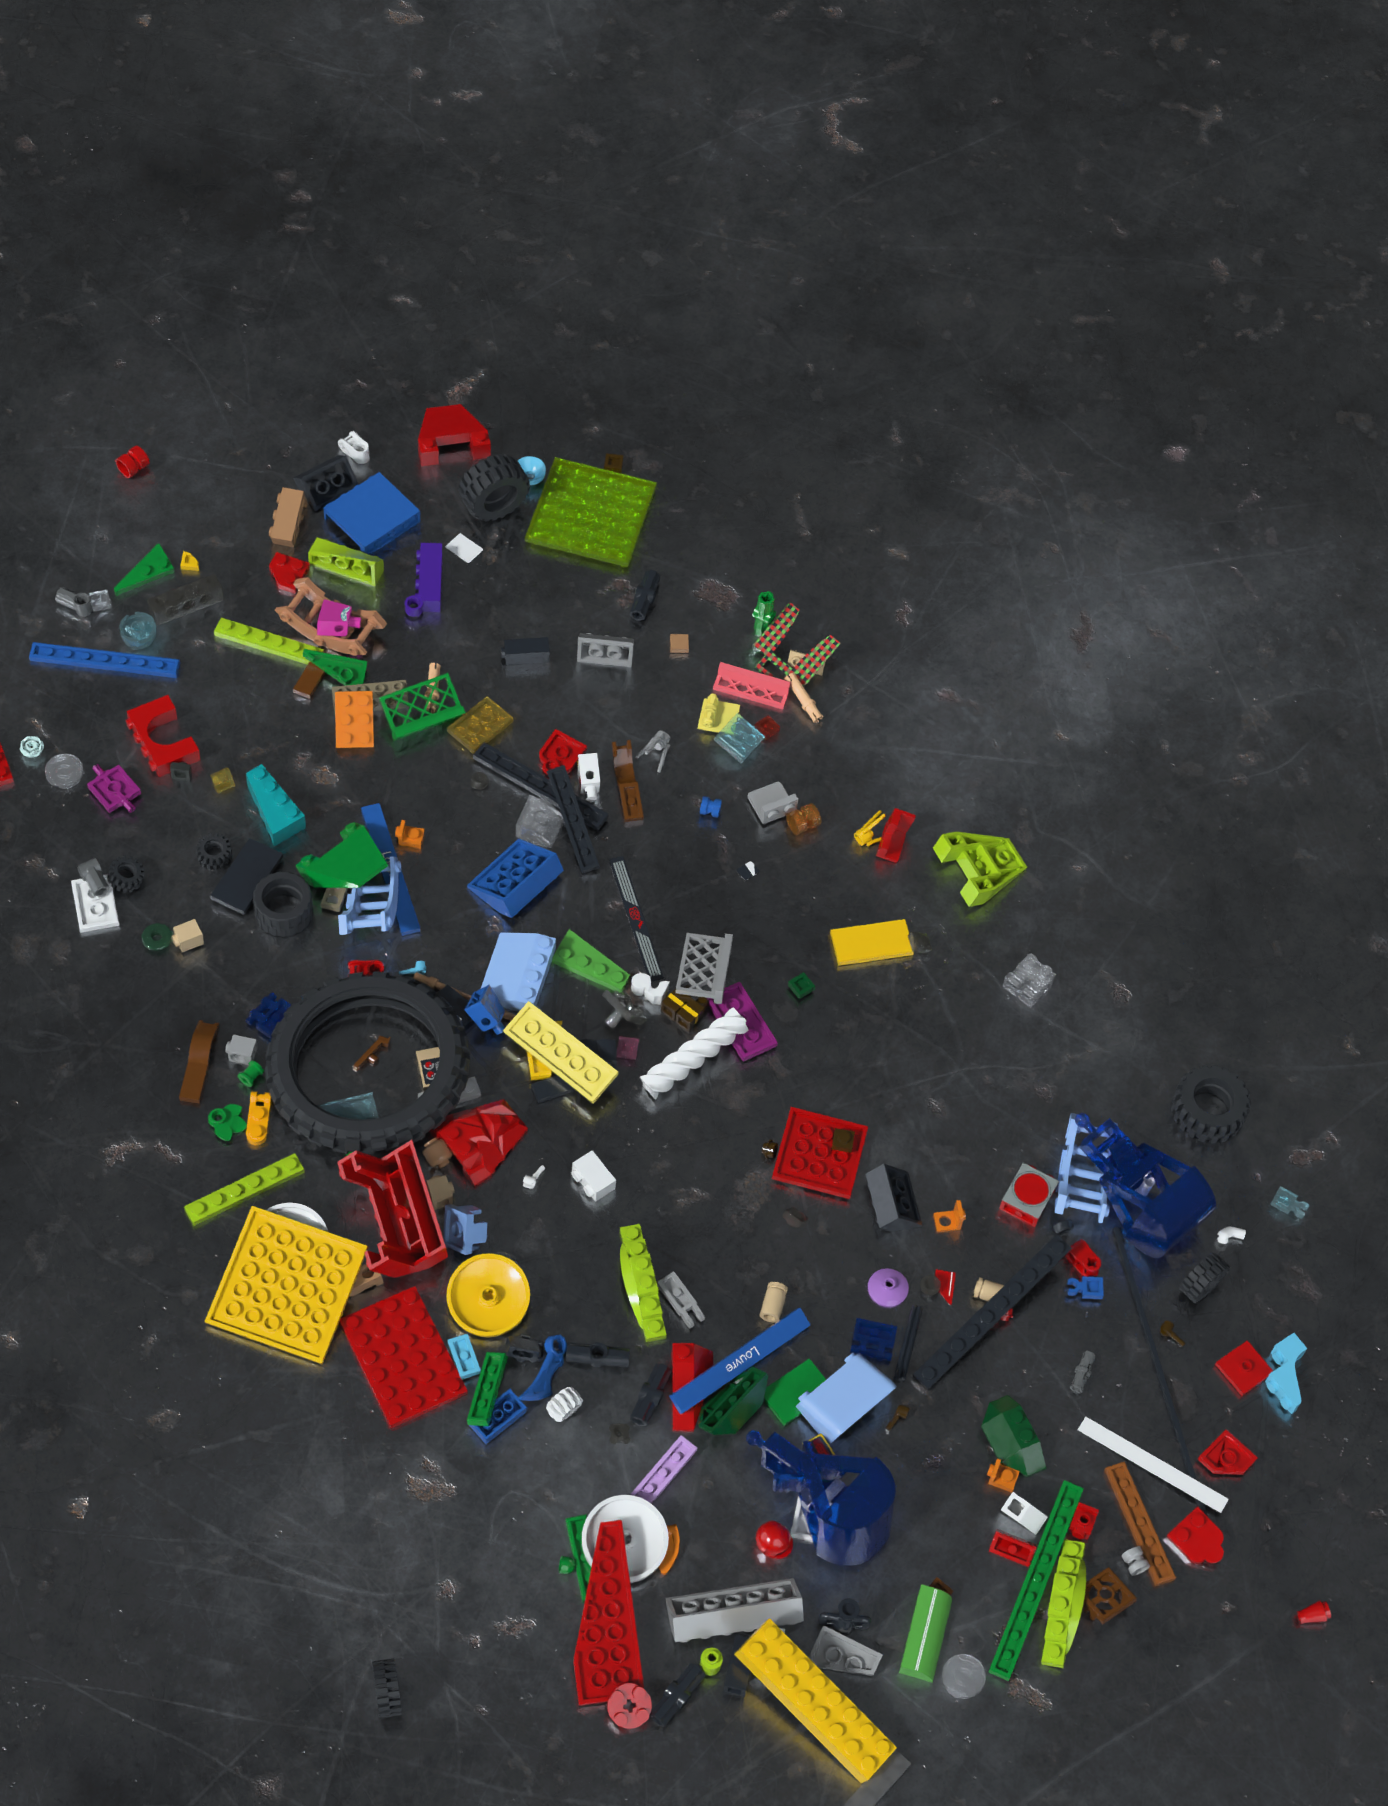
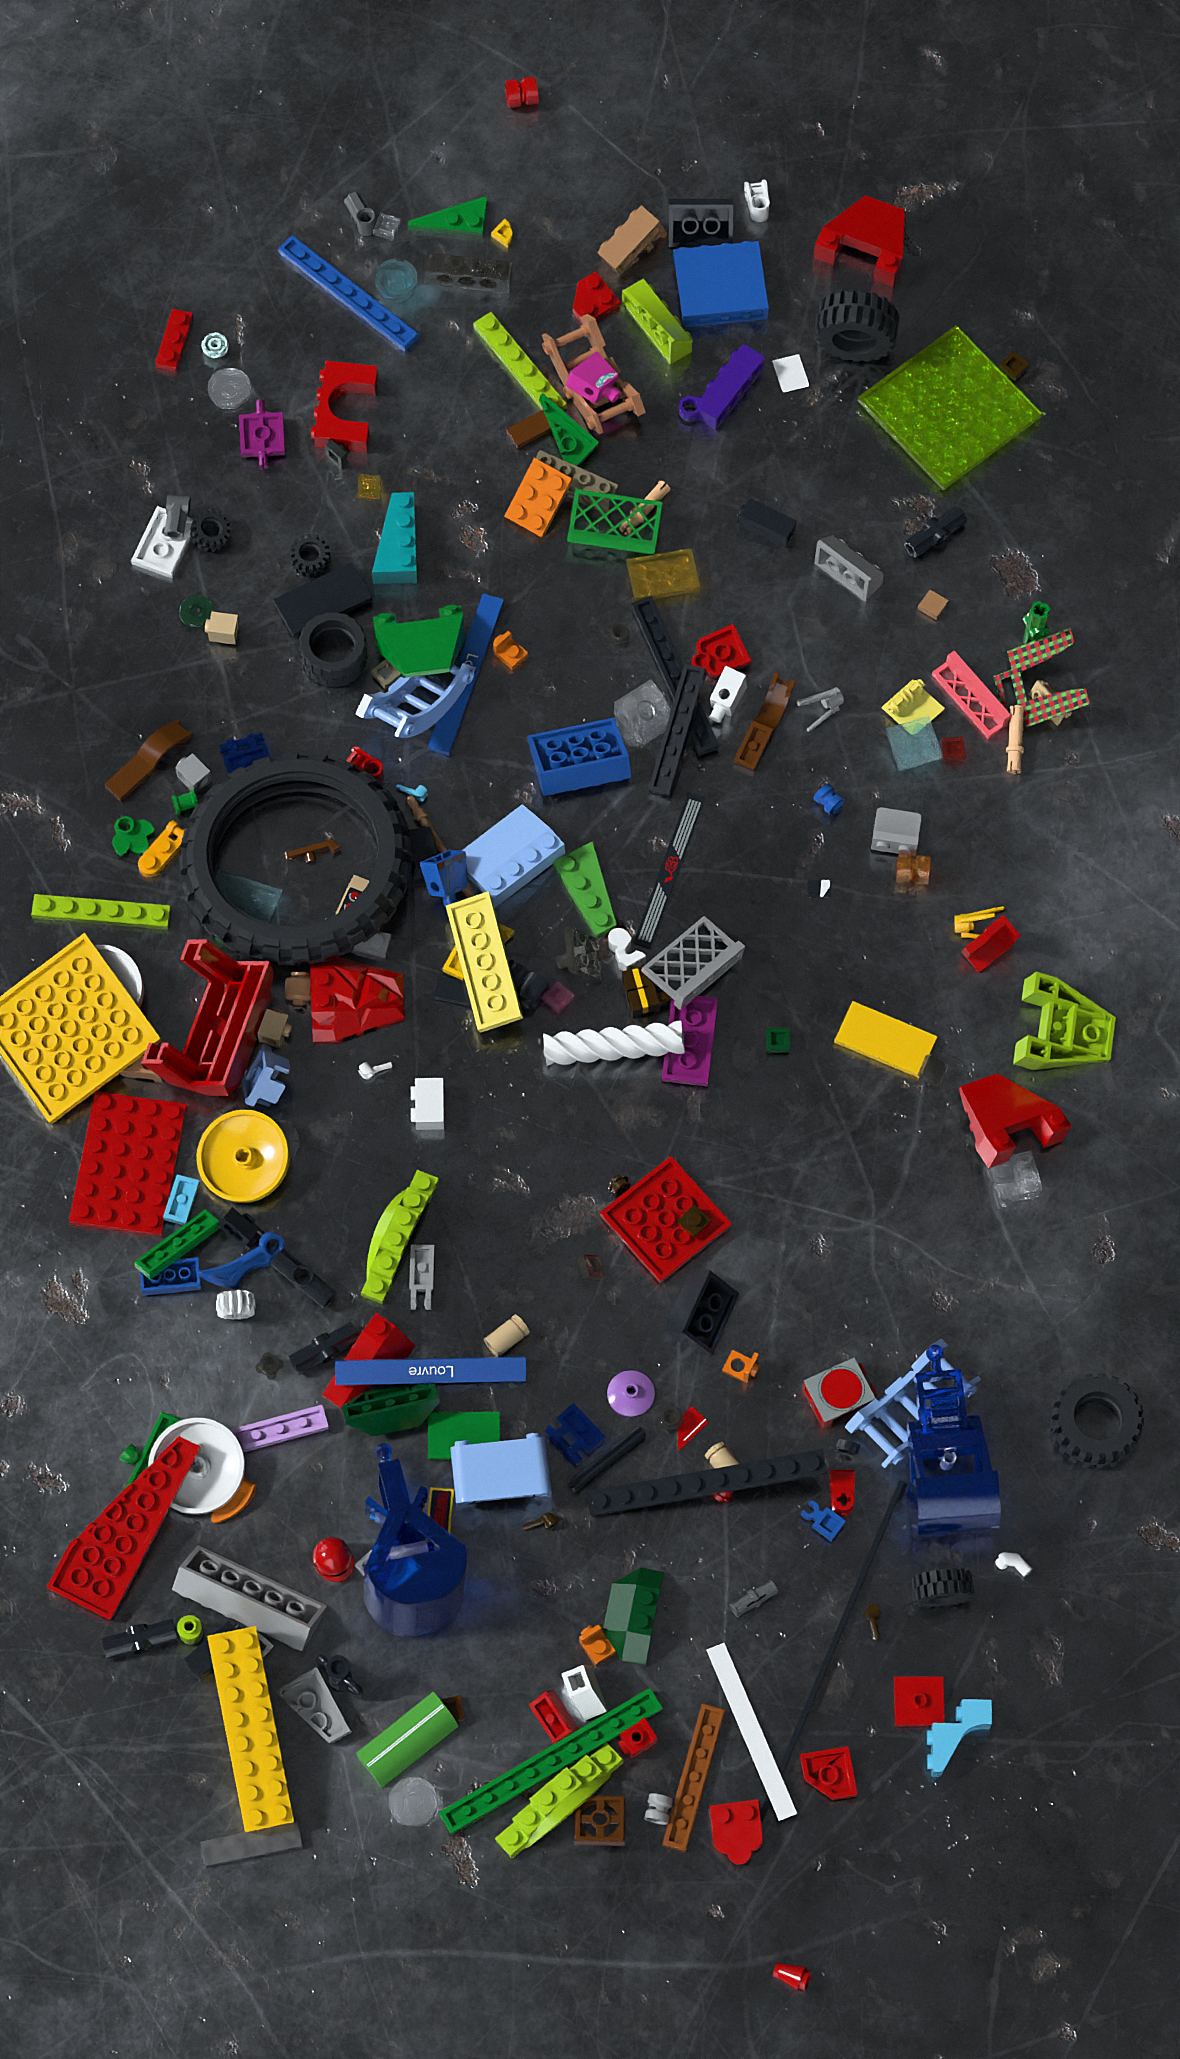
camera: 40 degrees right, 10 degrees up
medium azure piece [518,456,546,485] -> none
plate [607,1682,652,1729] -> none
clear light blue plate [1270,1186,1310,1219] -> none
none -> red wedge [959,1073,1072,1169]

